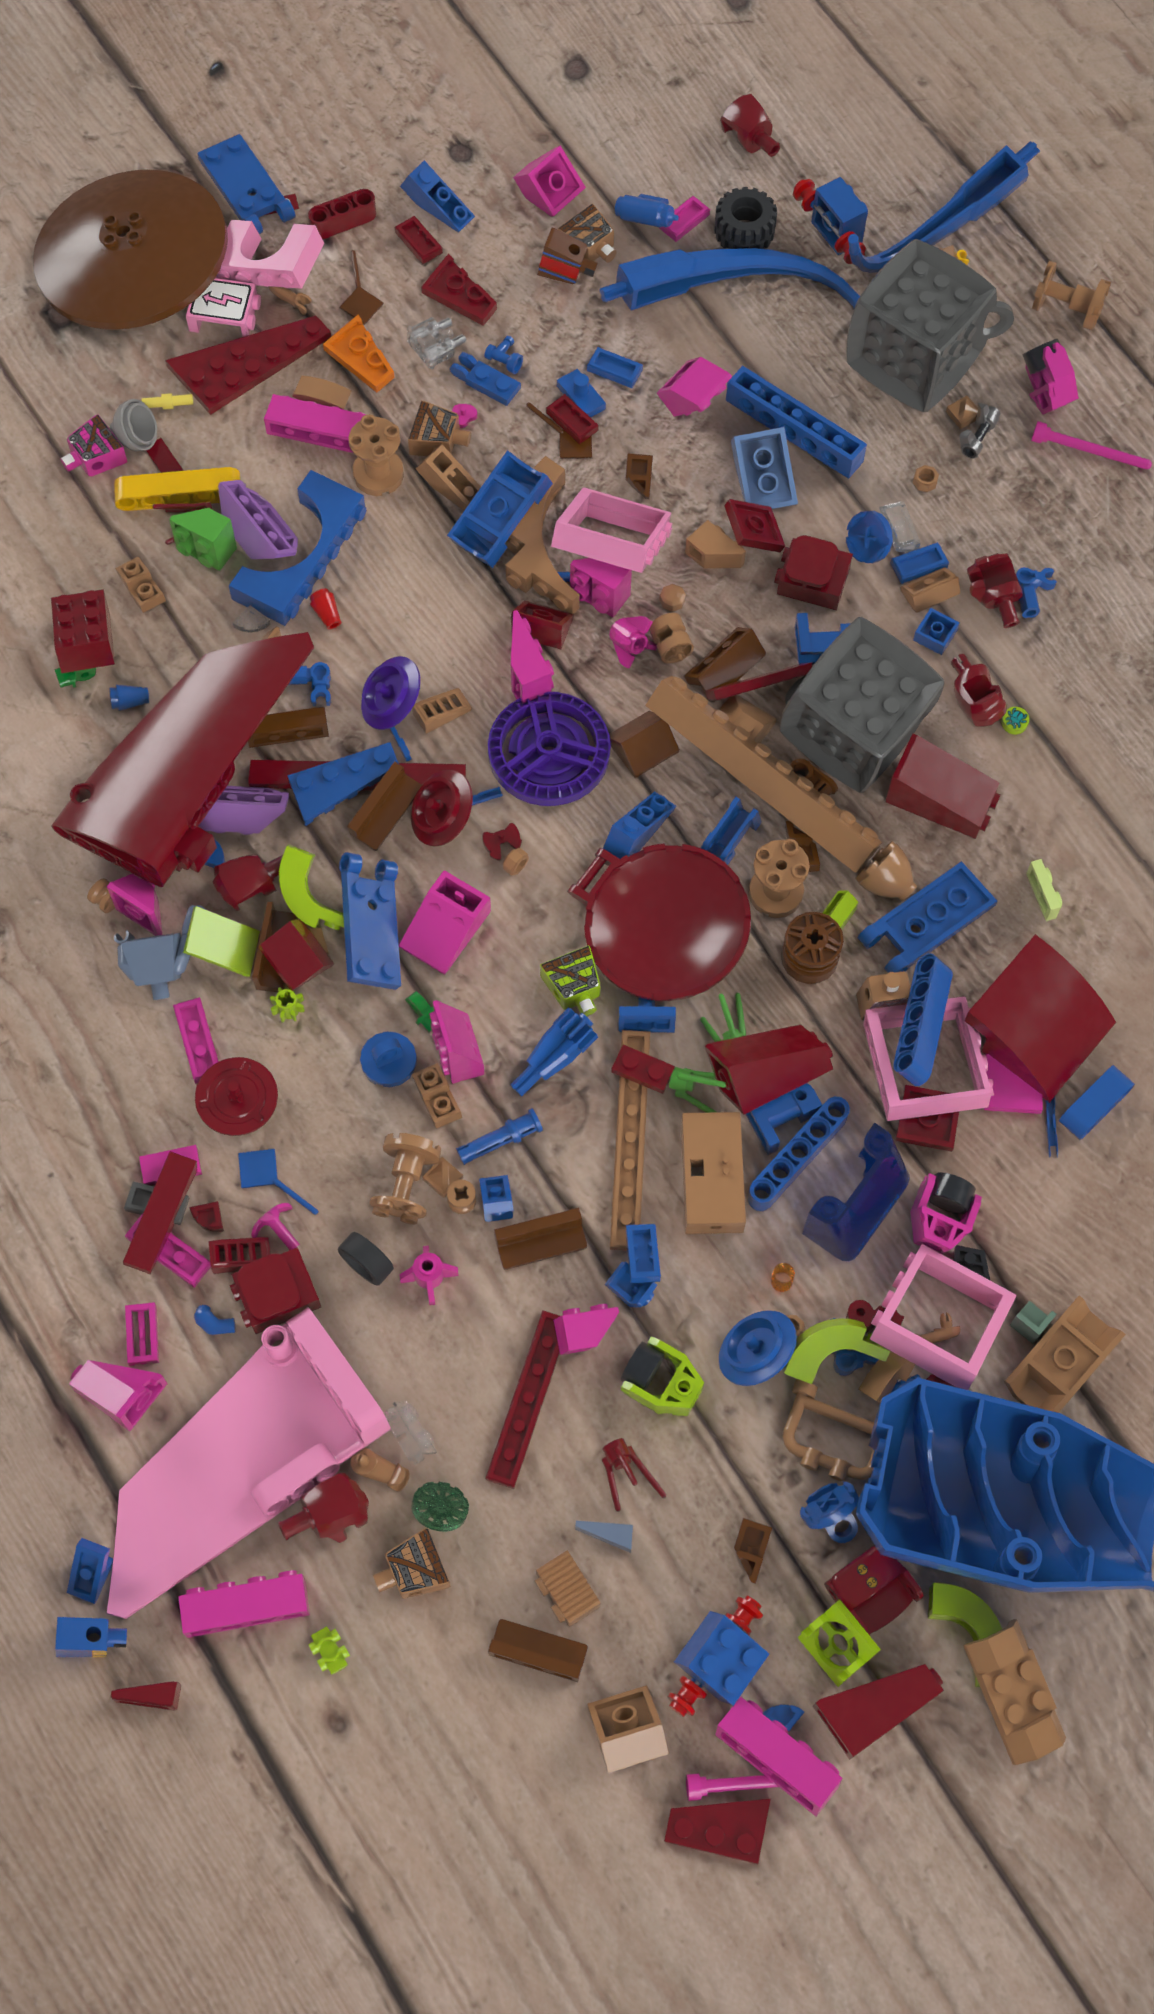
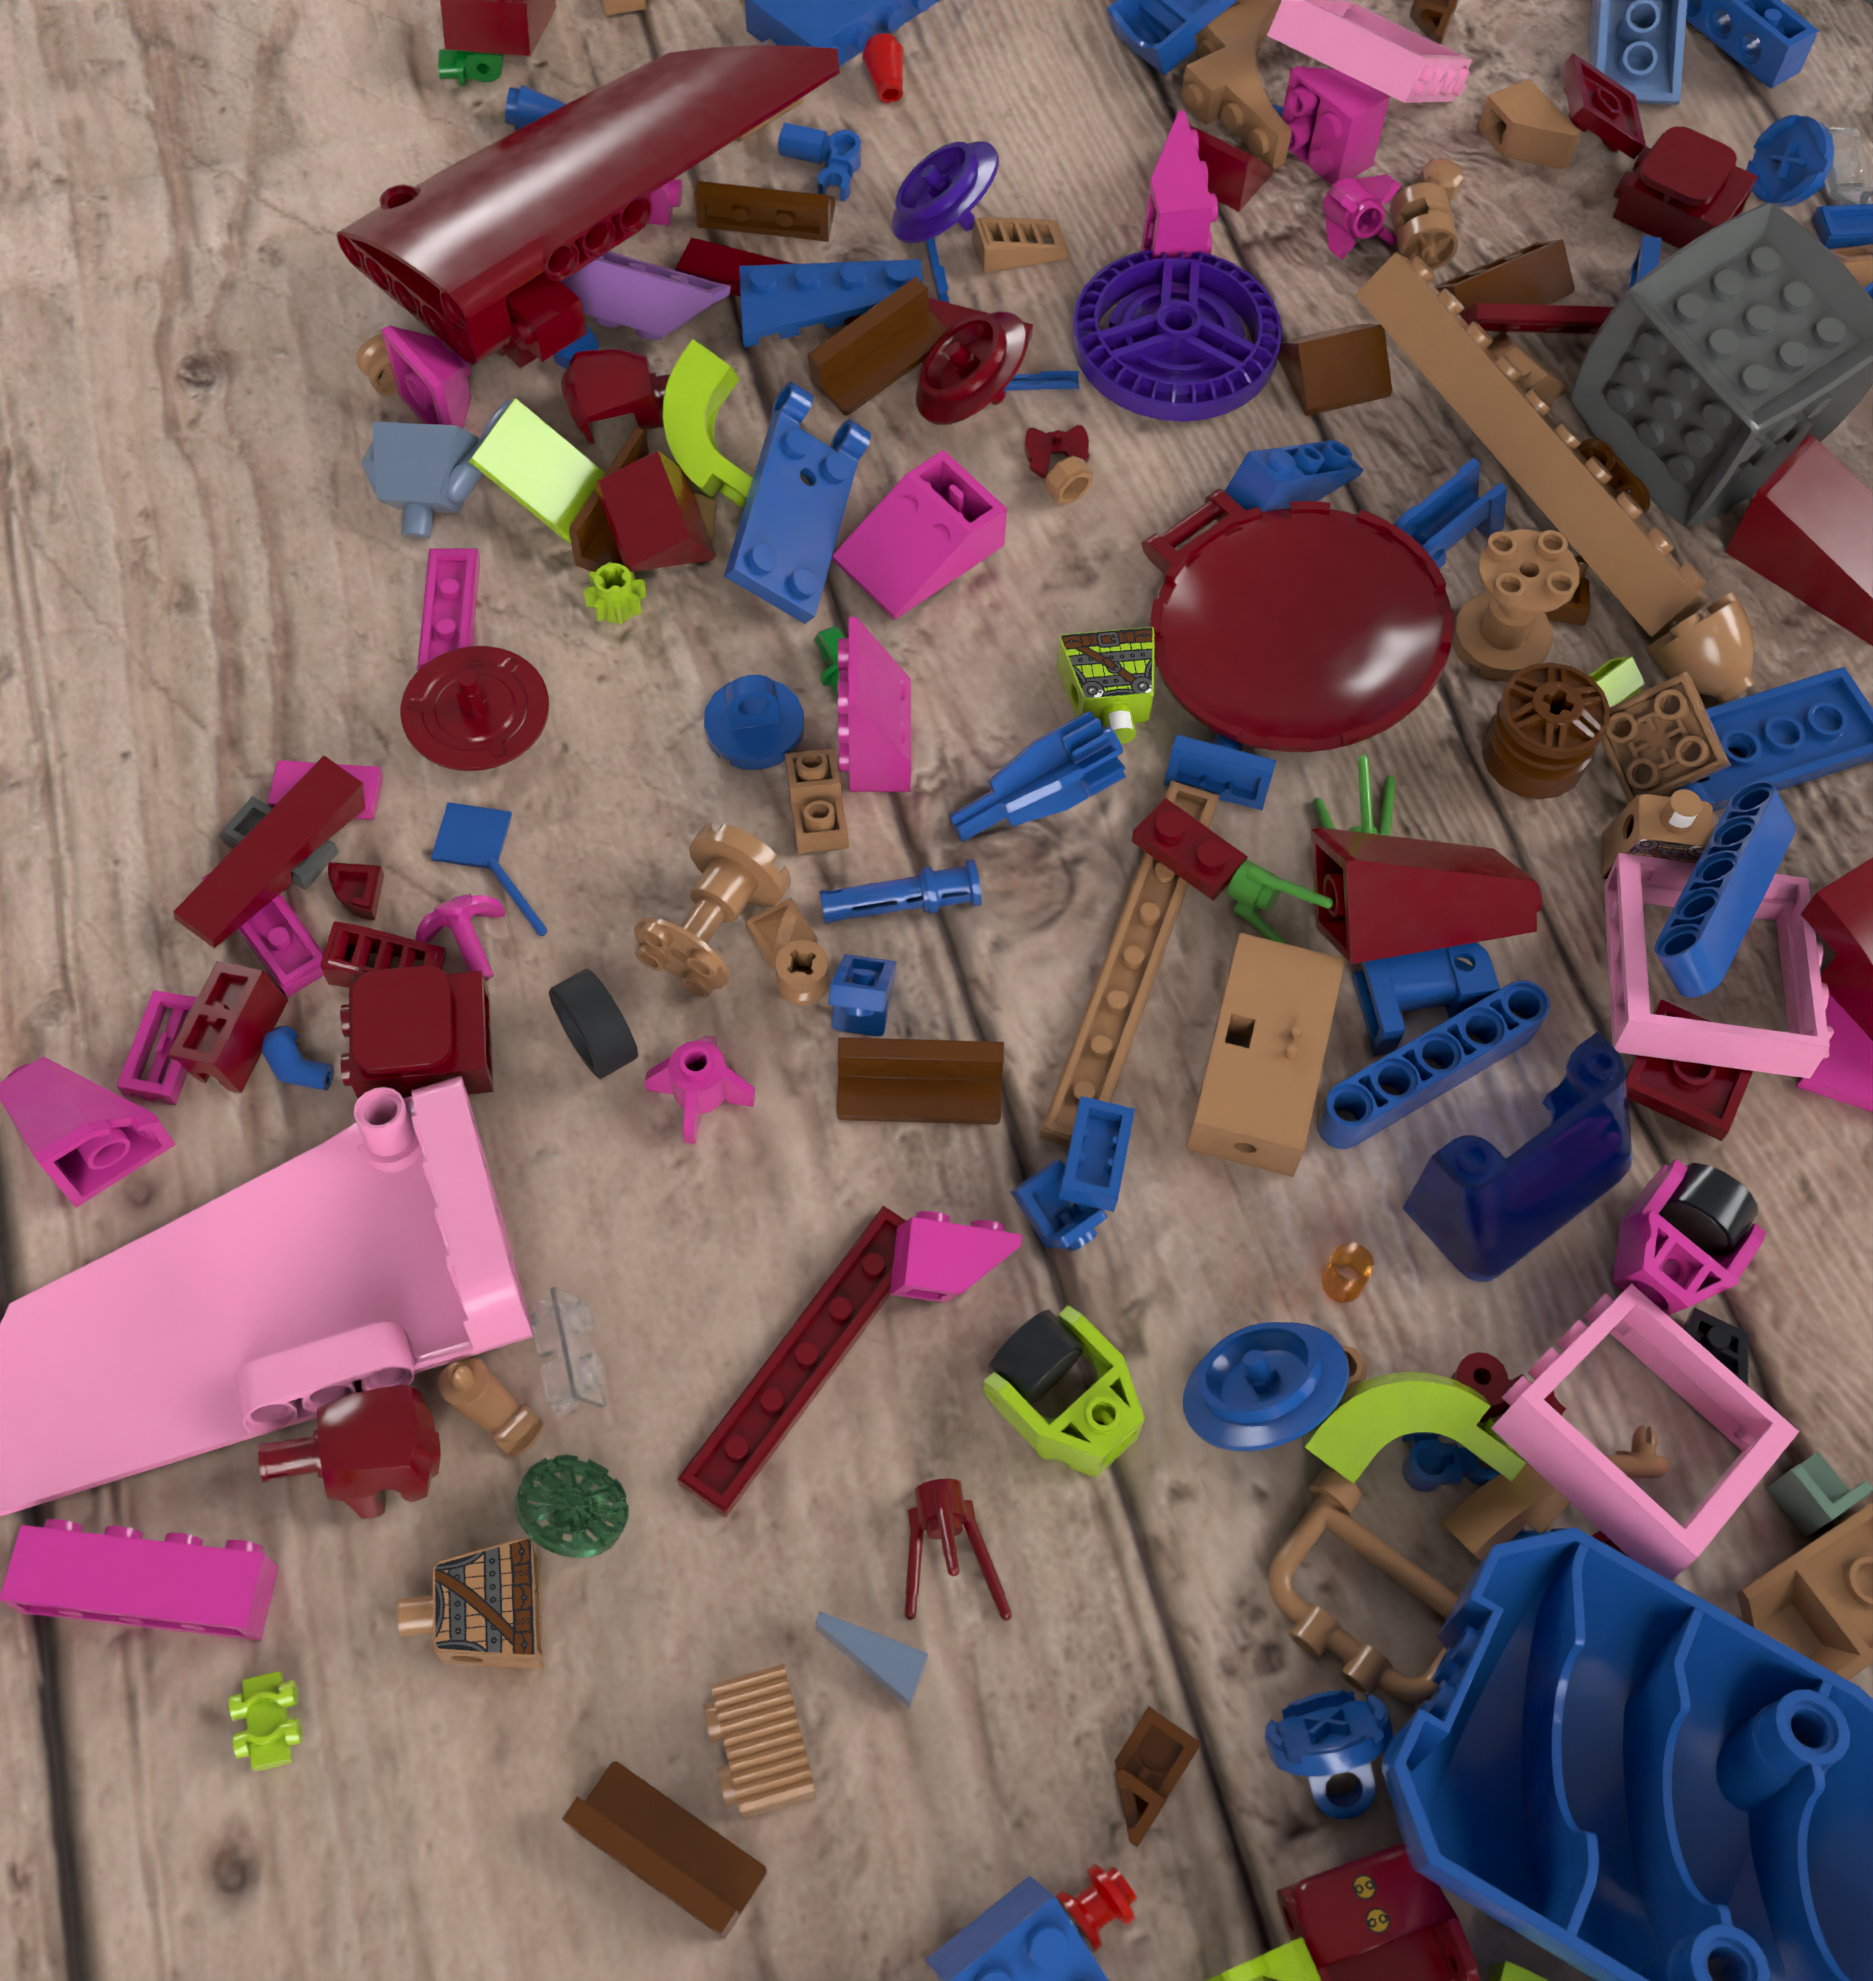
camera: 15 degrees right, 5 degrees down
none -> dark red hinge [168,961,288,1093]
none -> medium nougat tile [1601,672,1731,804]

